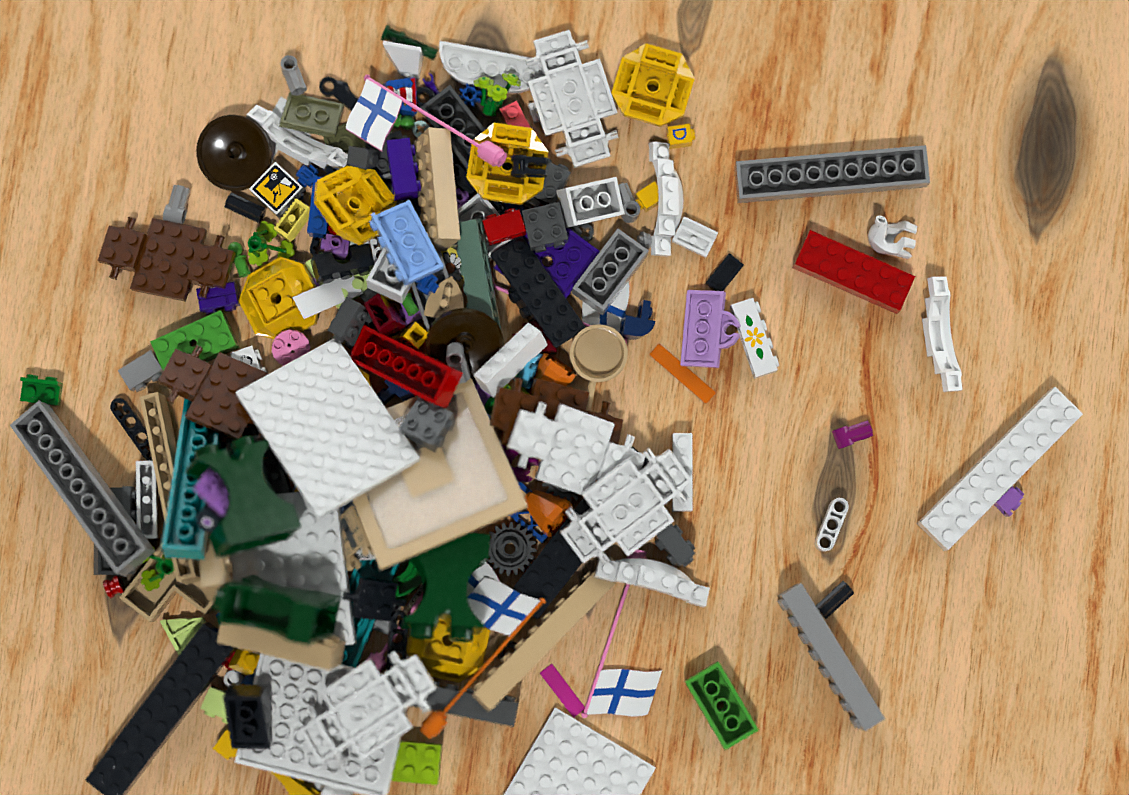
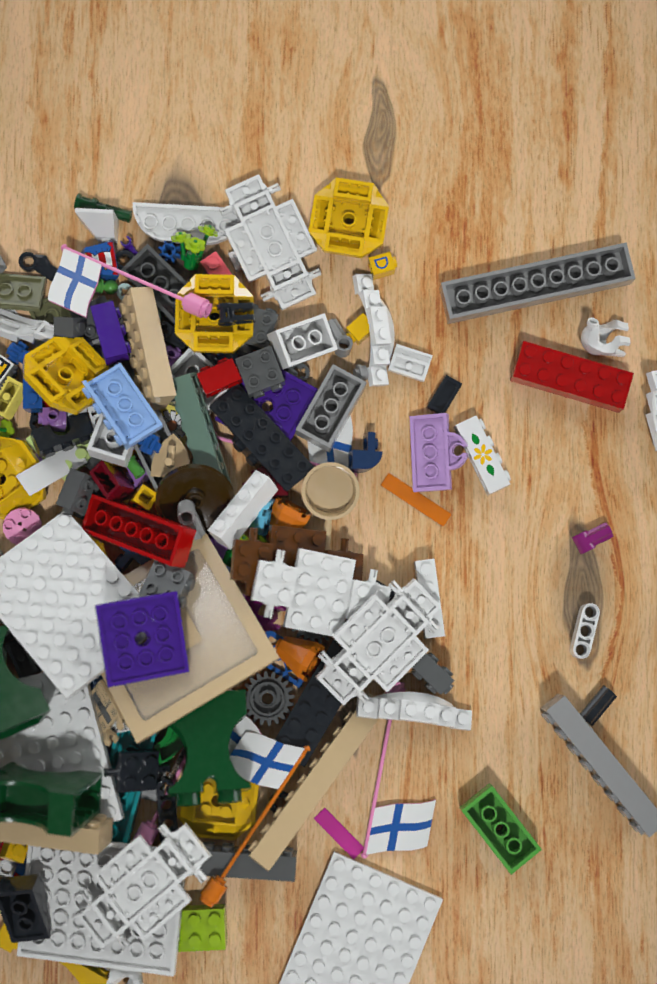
camera: 10 degrees left, 0 degrees up
none -> dark purple piece [94,591,190,688]

